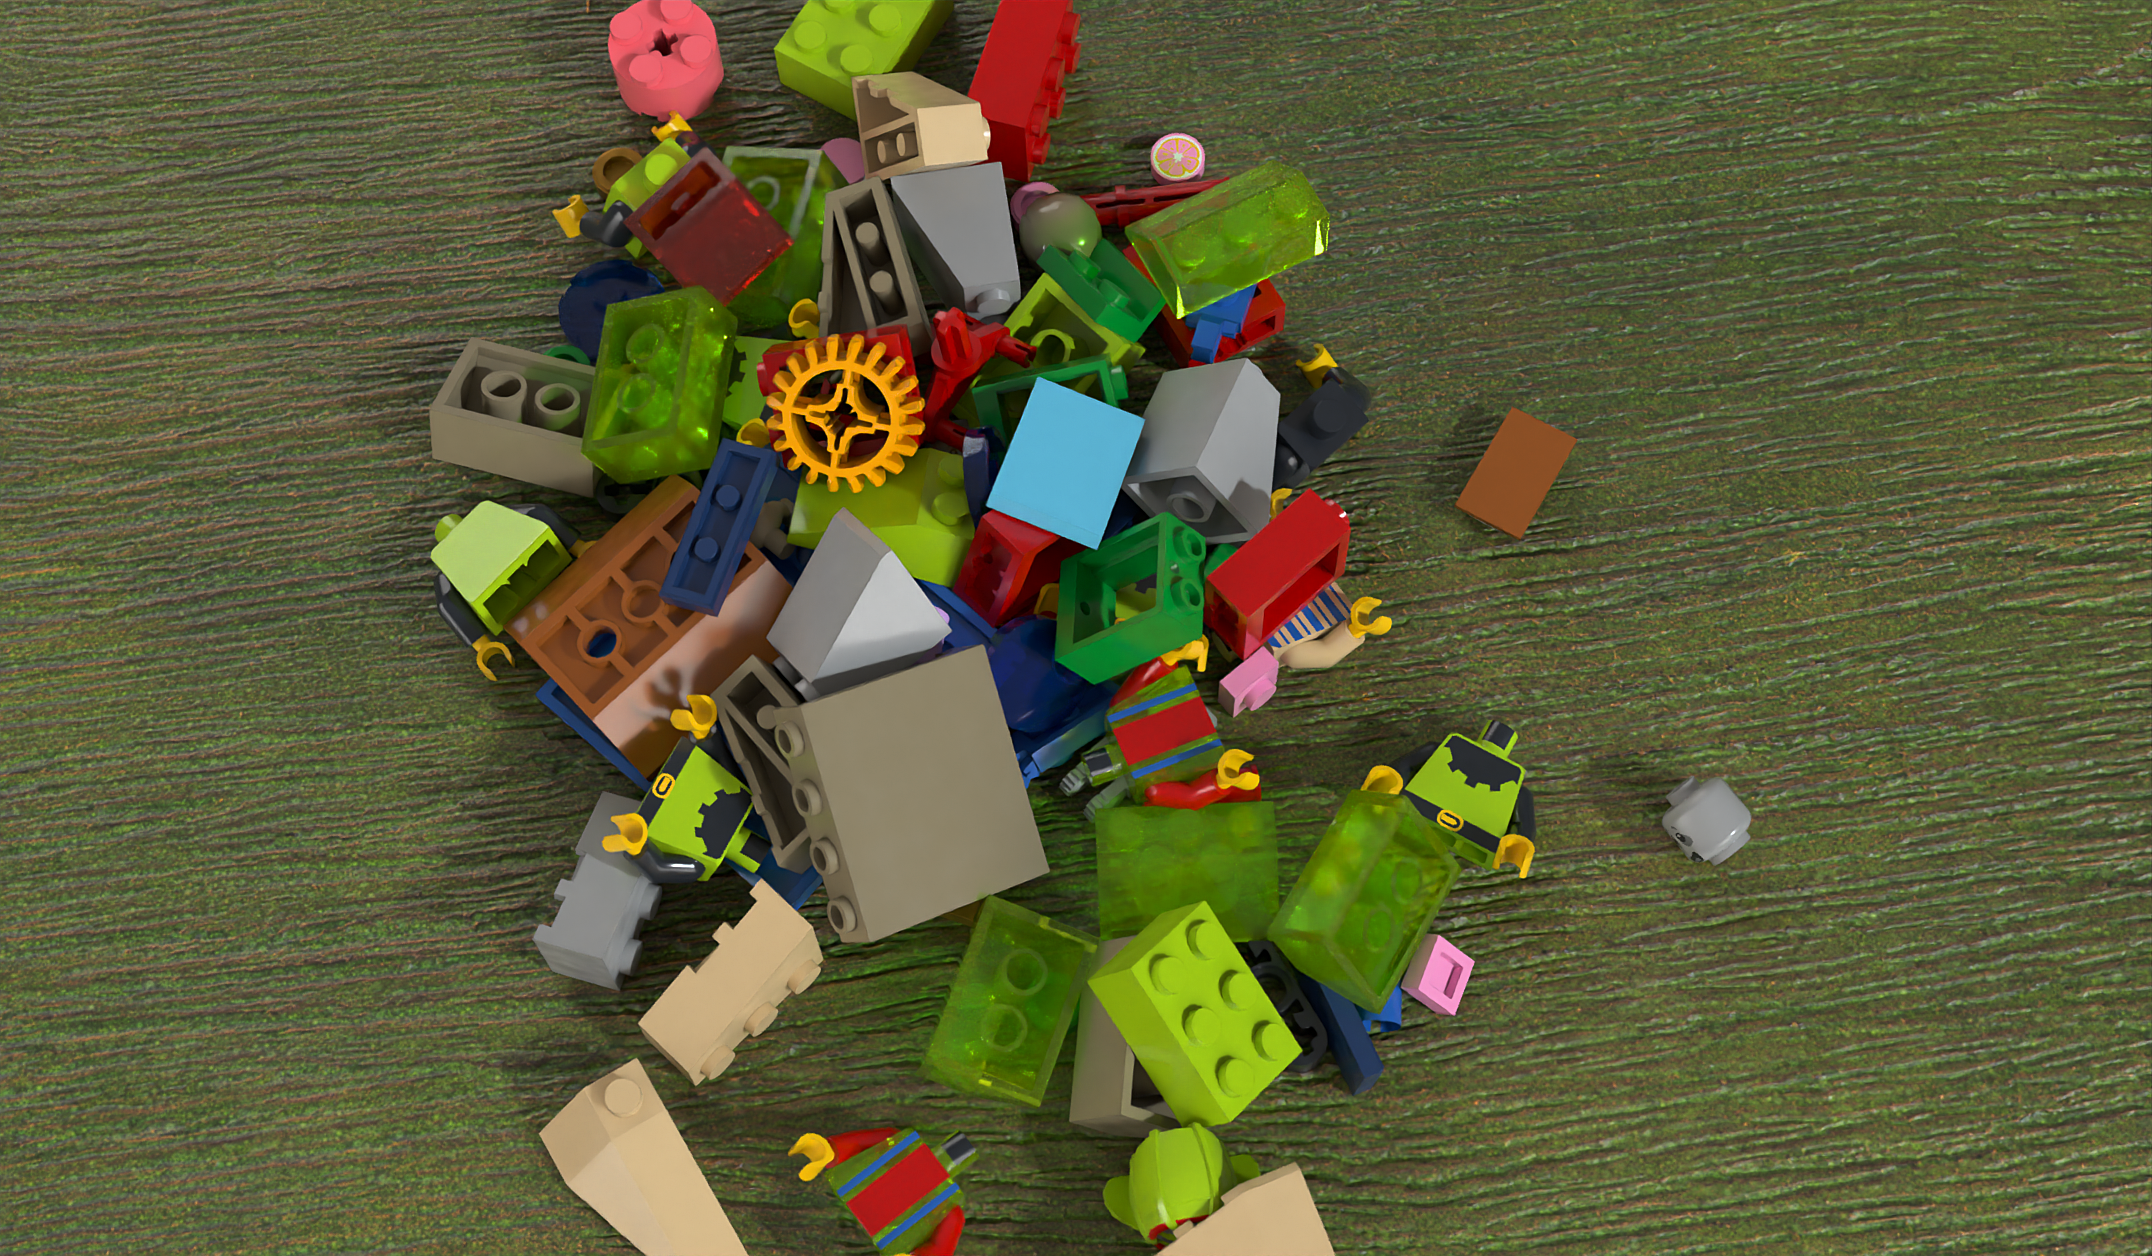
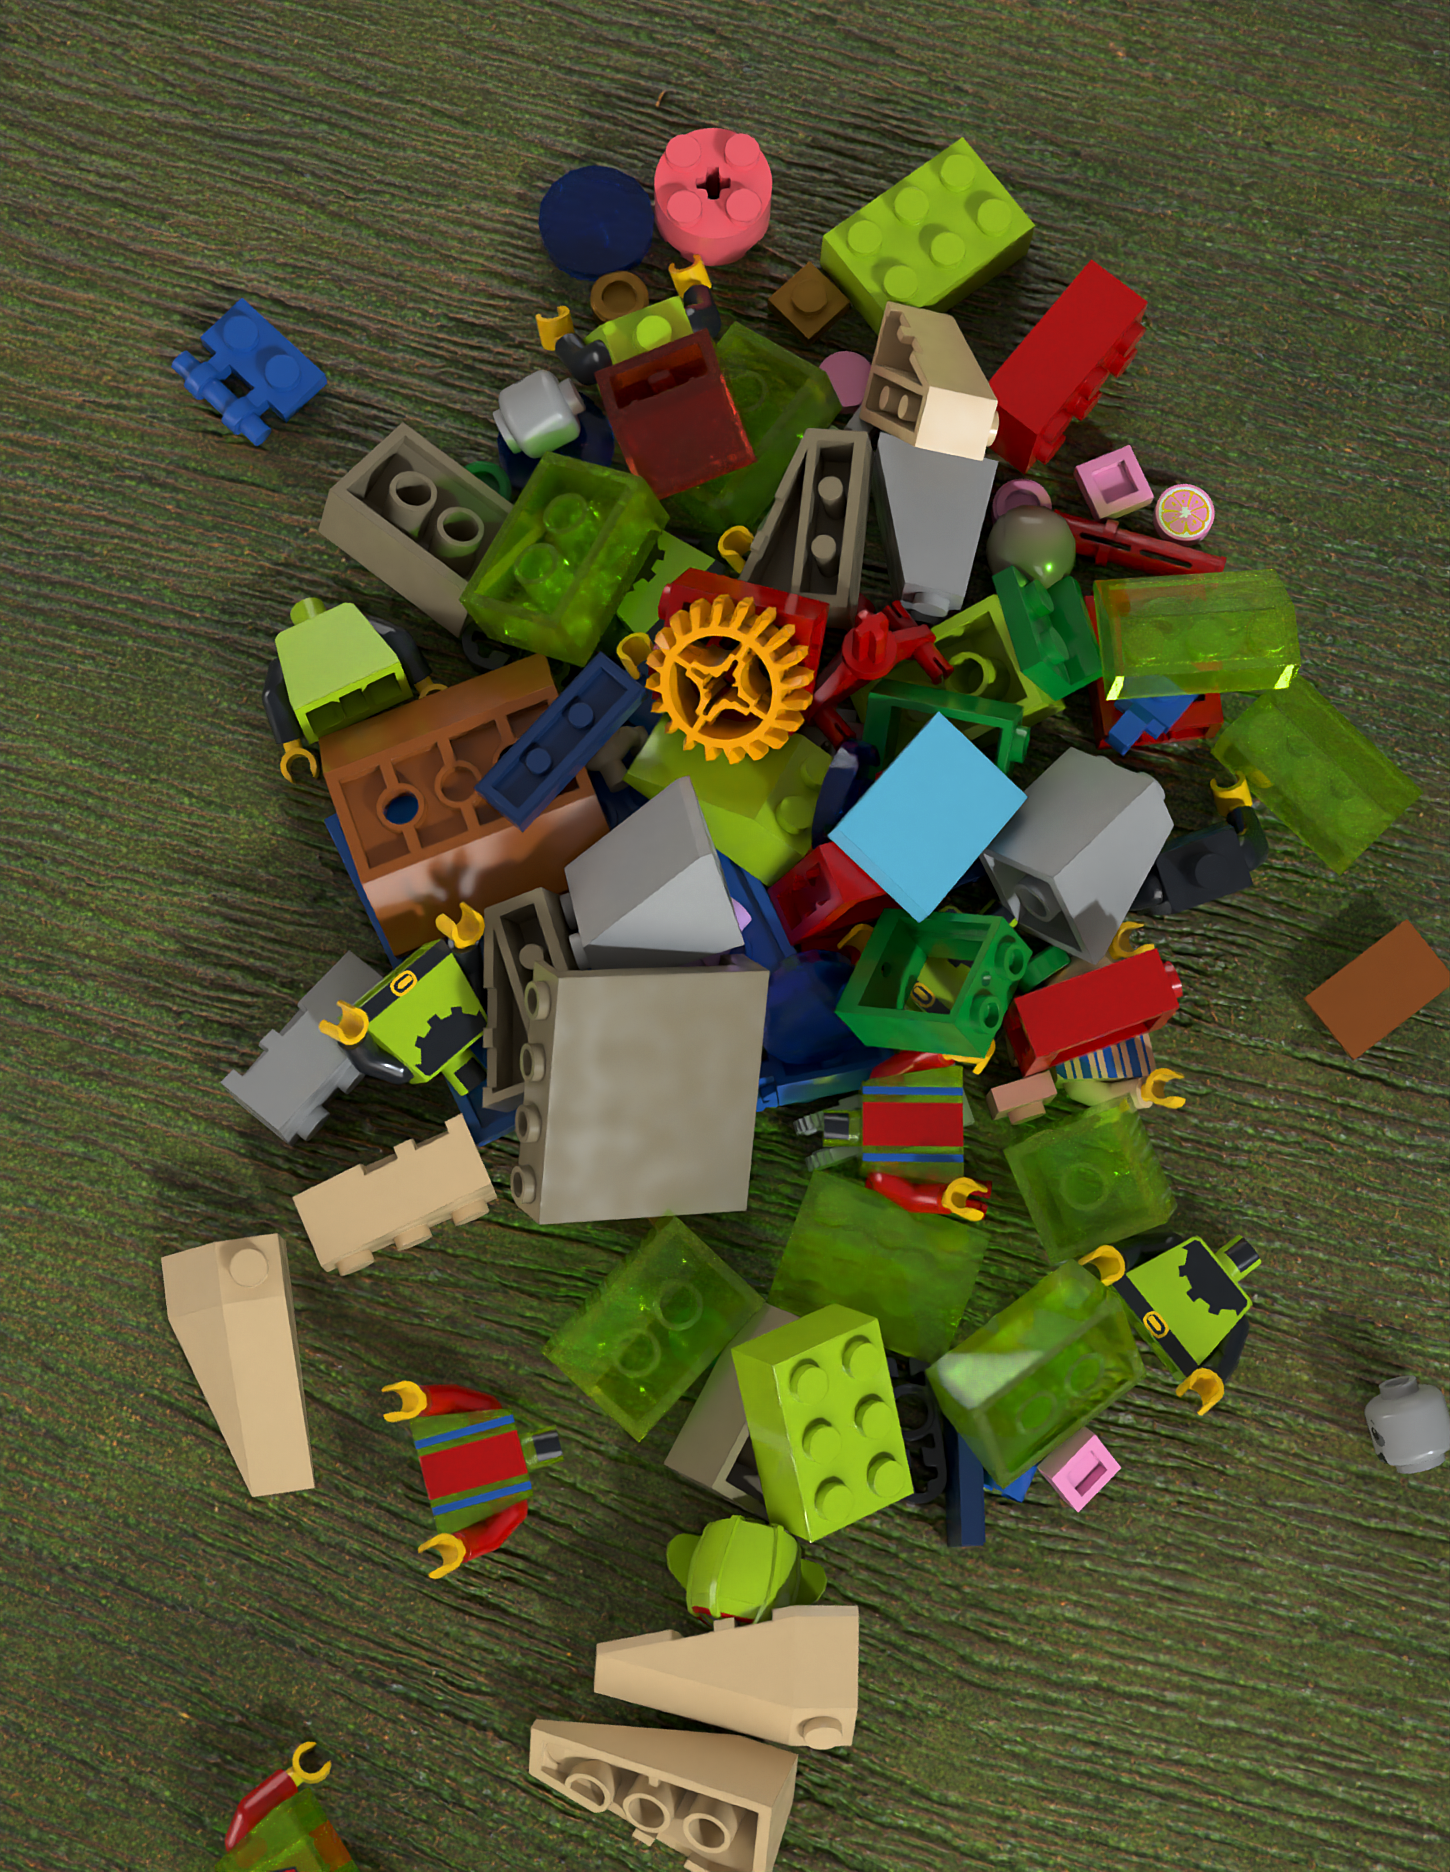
camera: 15 degrees right, 10 degrees up
none -> blue plate [172,298,328,446]
none -> light grey head [493,370,586,459]
none -> clear blue tile [538,165,654,282]
none -> pearl gold plate [767,261,851,348]
none -> clear neon green brick [1003,1092,1178,1265]
none -> bright pink plate [1073,445,1154,523]
none -> clear neon green slope [1210,669,1424,876]

